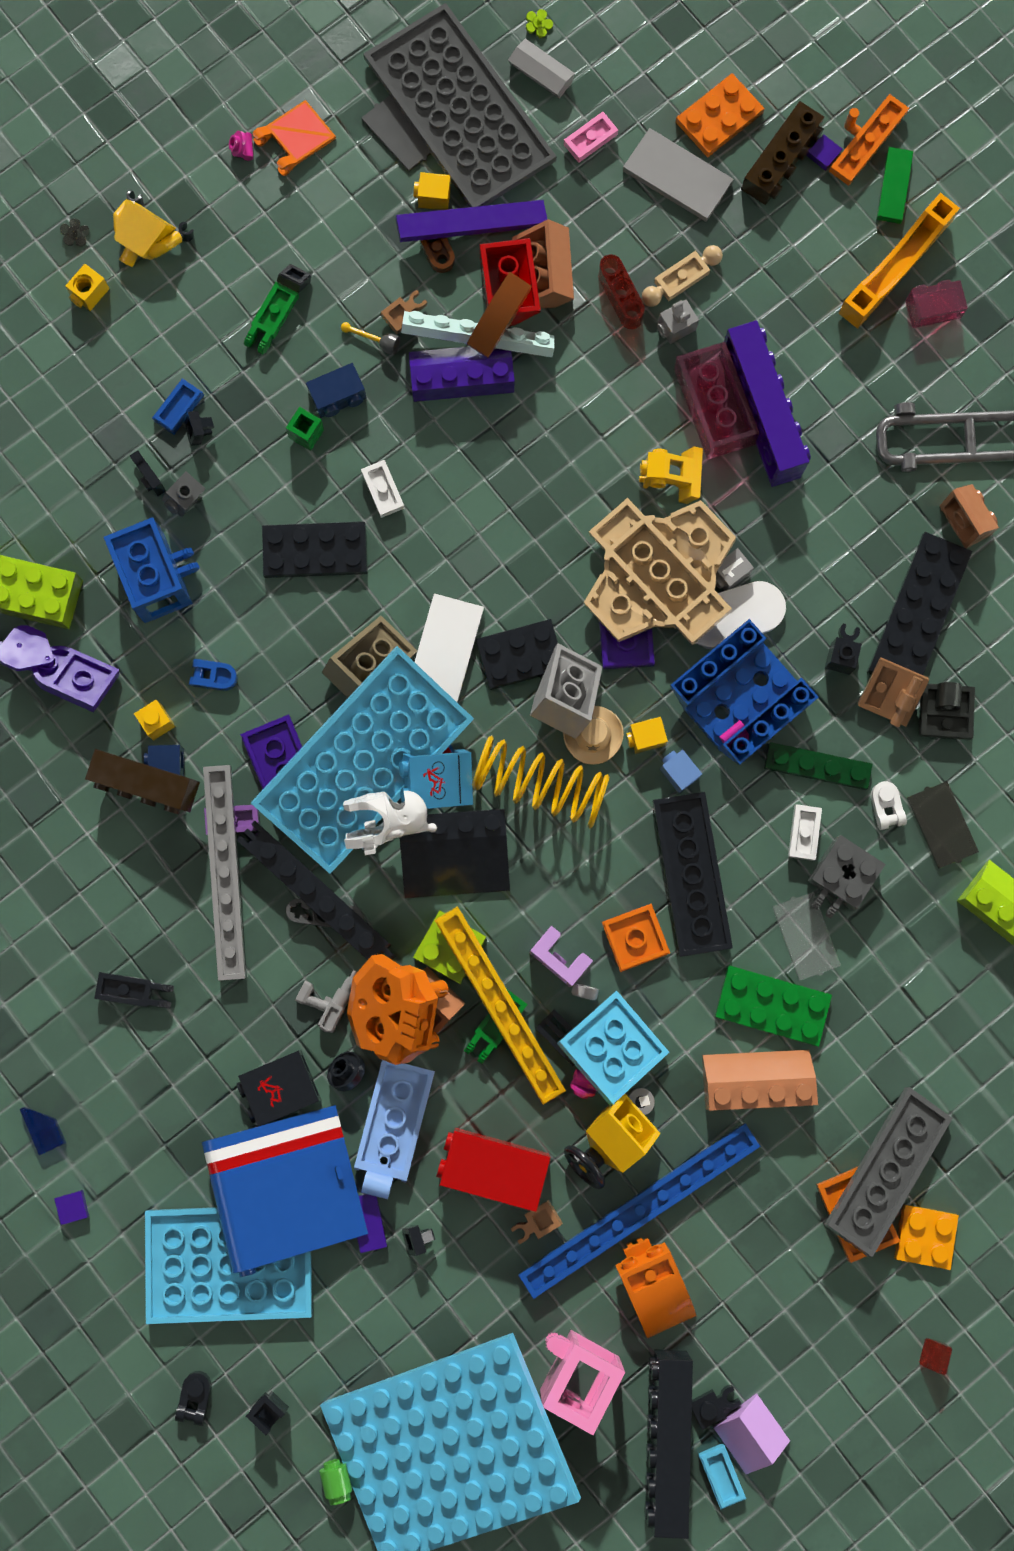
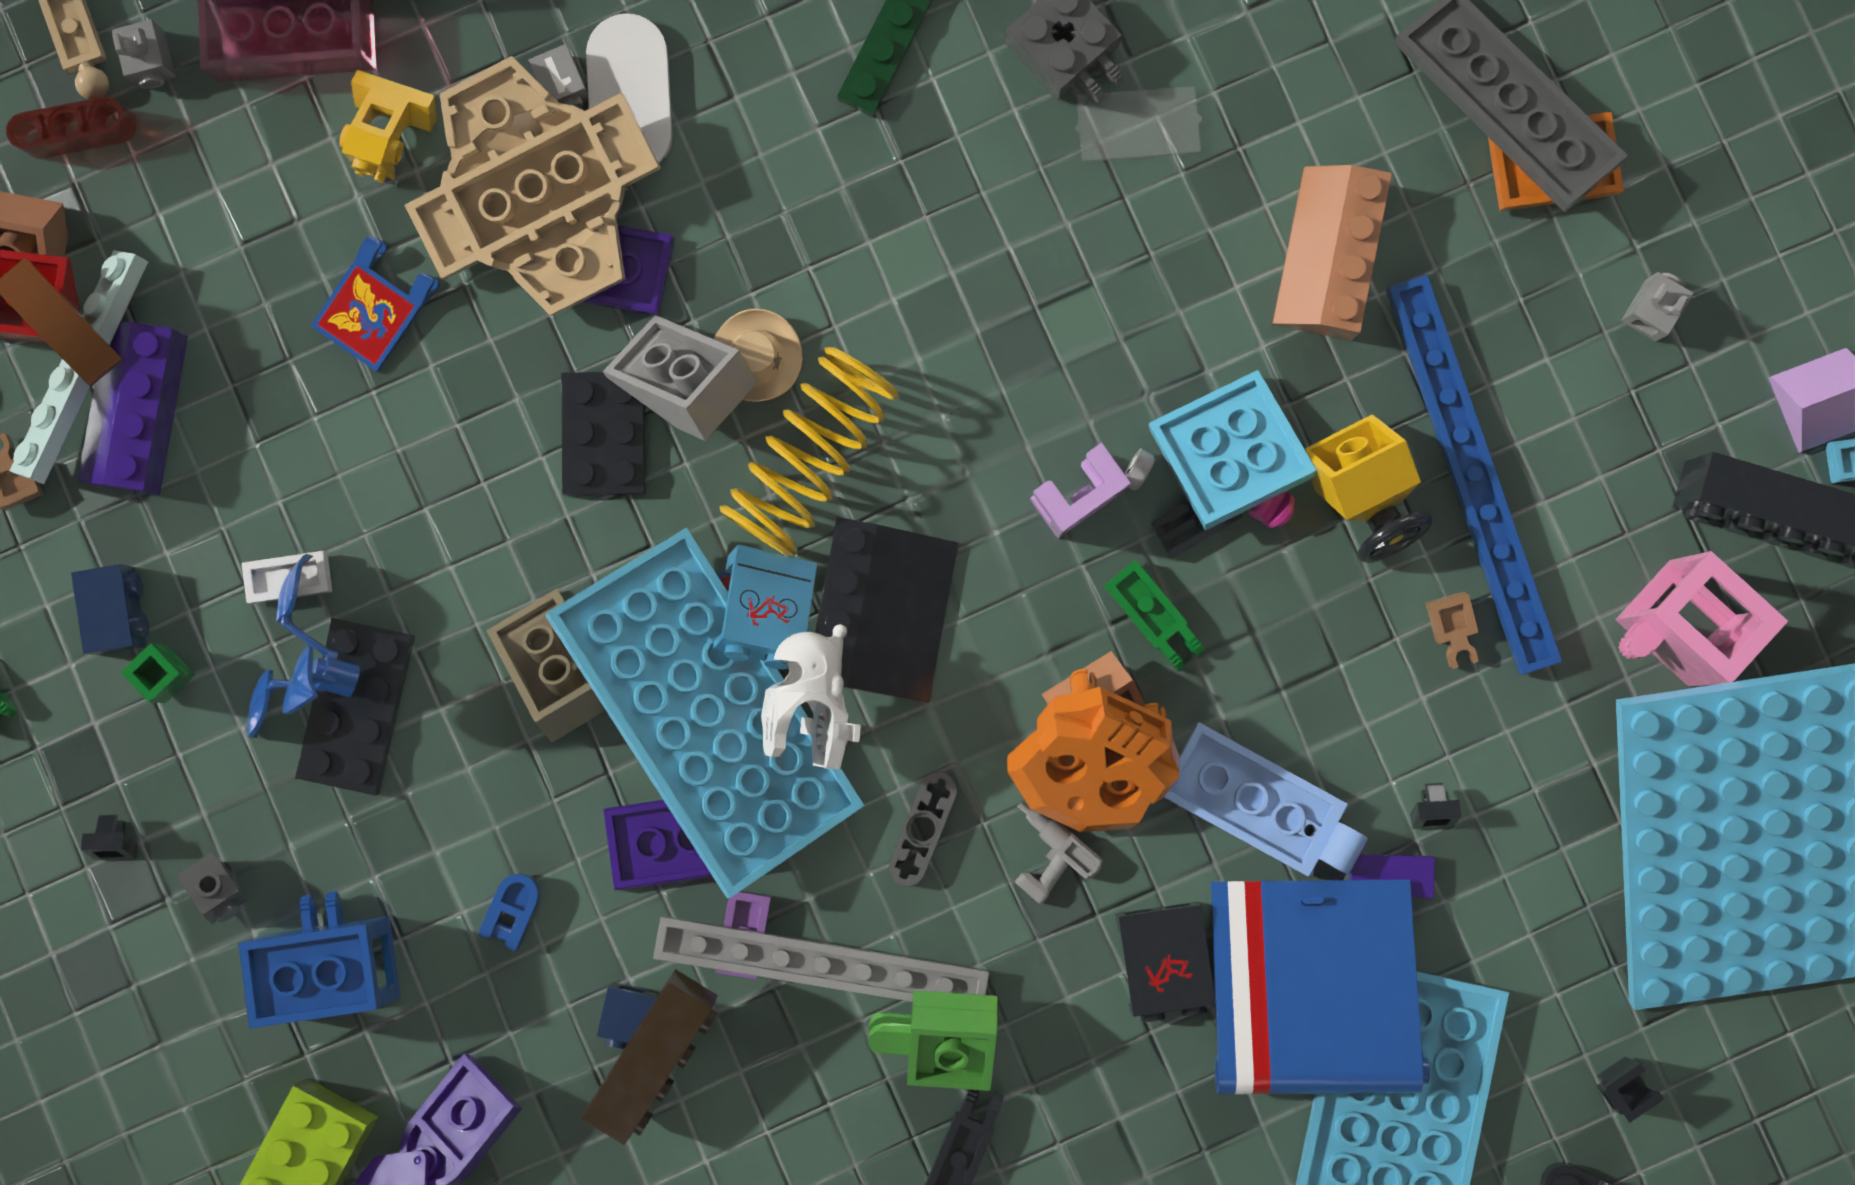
camera: 70 degrees left, 5 degrees up
black plate [130,450,166,496] -> none
yellow brick [134,700,176,741] -> none
blue tile [152,378,204,435] -> none
black hinge [237,821,396,960] -> none
bright green brick [319,1459,352,1505] -> none
black plate [327,1051,365,1092] -> none
hinge [341,322,400,356] -> none
lime brick [413,910,486,985] -> none
white tile [415,594,484,703] -> none
yellow tile [434,906,566,1105] -> none
red brick [436,1127,551,1212] -> none
orange plate [601,904,670,972] -> none
orange piece [615,1237,697,1339] -> none
yellow brick [626,717,668,754] -> none
light grey tile [628,1088,655,1115] -> none
black plate [652,792,733,957] -> none
medium blue brick [660,750,702,793] -> none
blue slope [670,619,819,765] -> none
black plate [692,1385,741,1430] -> none
green plate [714,965,832,1047] -> none
dark pink plate [719,720,749,749] -> none
white plate [788,804,822,861] -> none
light orange plate [894,1204,959,1270] -> none
clear red slope [919,1338,952,1375] -> none
none -> blue plant [247,554,360,738]
none -> flag [311,236,440,372]
none -> bright green brick [868,990,997,1091]
none -> light grey brick [1621,272,1693,342]

